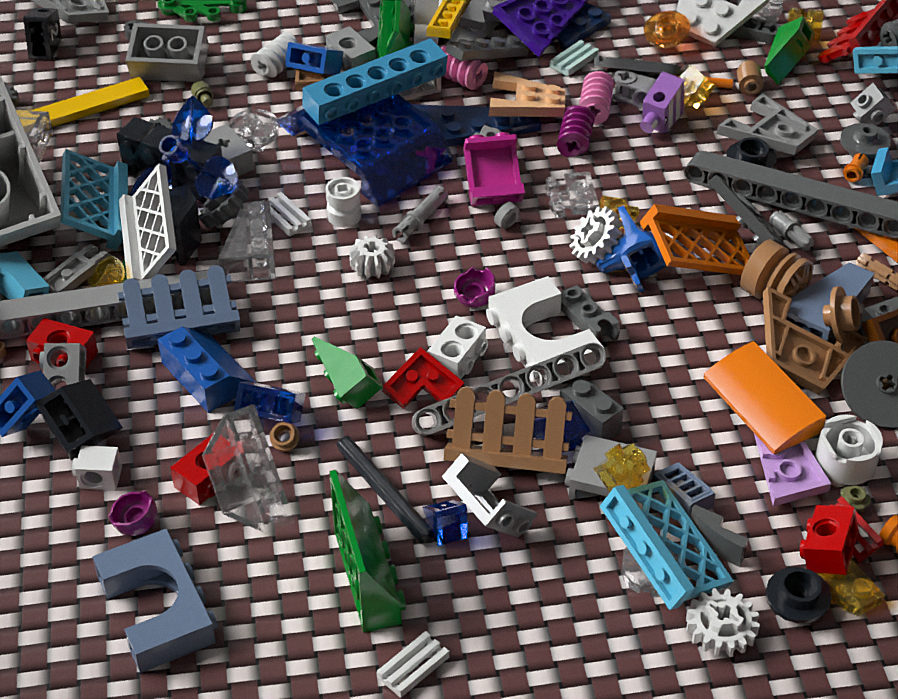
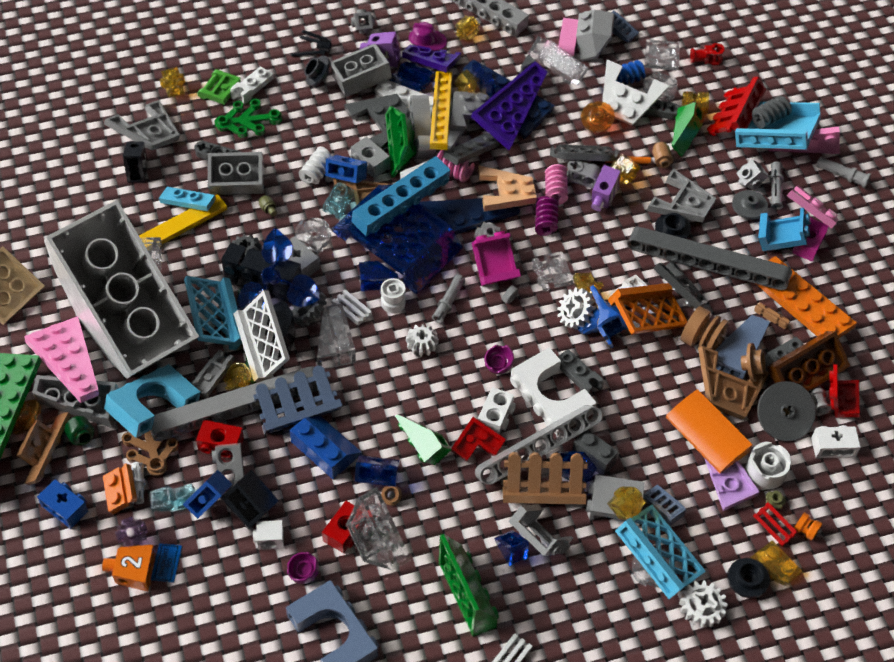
camera: 10 degrees left, 10 degrees up
black axle [337,436,434,544] -> none
light aqua tile [550,40,599,76] -> none
dark grey slope [690,505,748,567] -> none
light grey axle [769,210,815,250] -> none
red brick [800,505,859,575] -> none
orange pin [843,153,869,182] -> none
none -> medium azure plate [159,187,216,211]
none -> clear light blue piece [322,182,354,219]
none -> clear blue slope [359,261,398,291]

